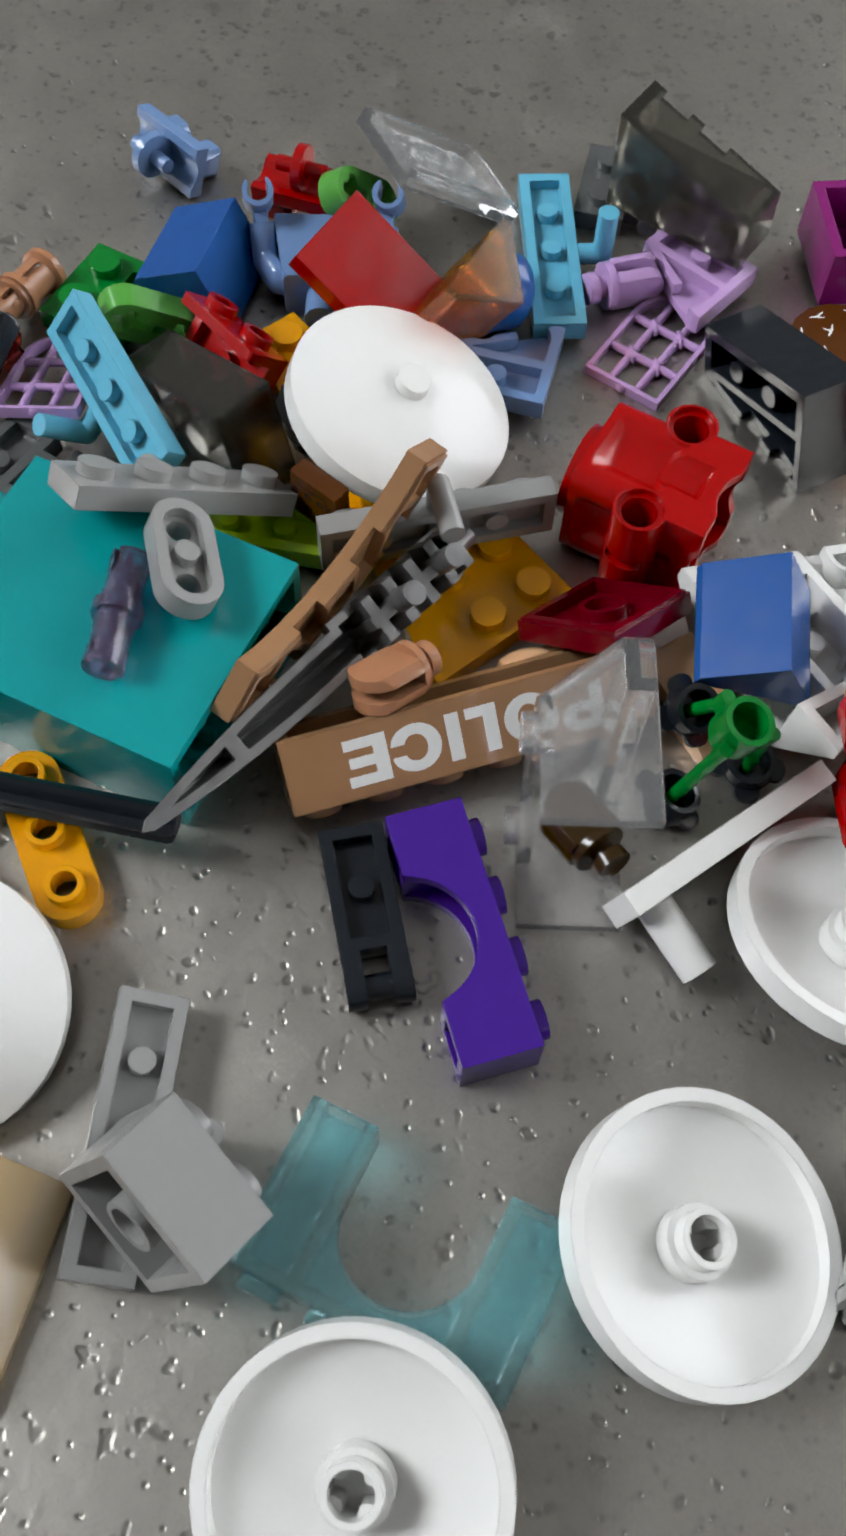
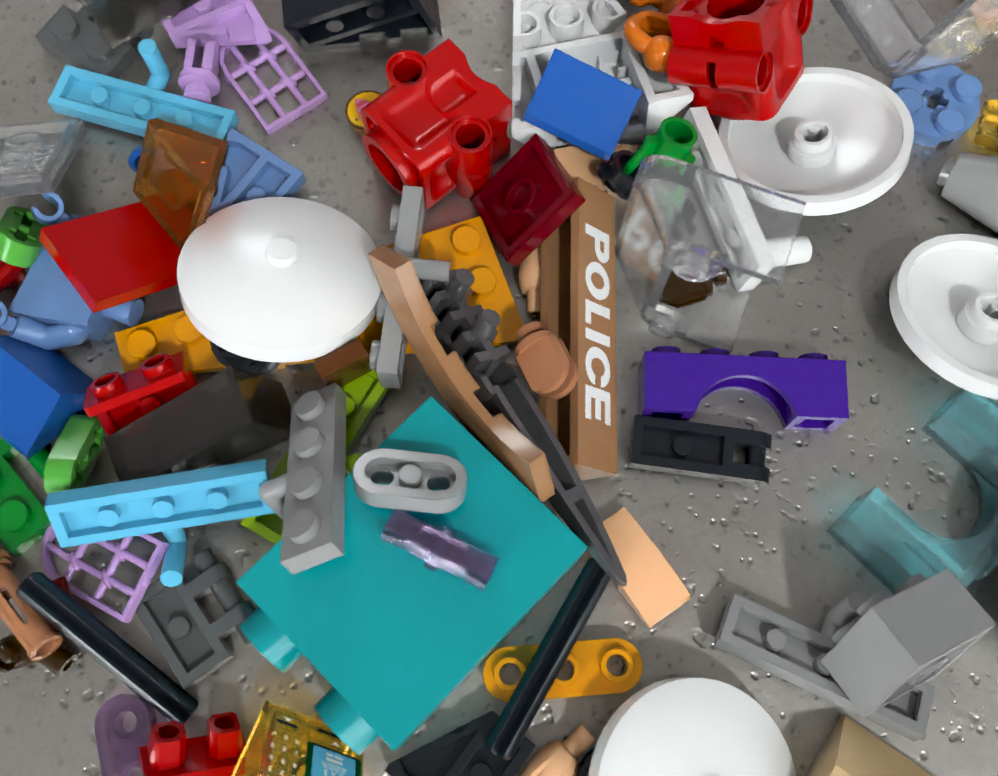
camera: 70 degrees left, 10 degrees up
none -> light nougat slope [602,507,691,629]

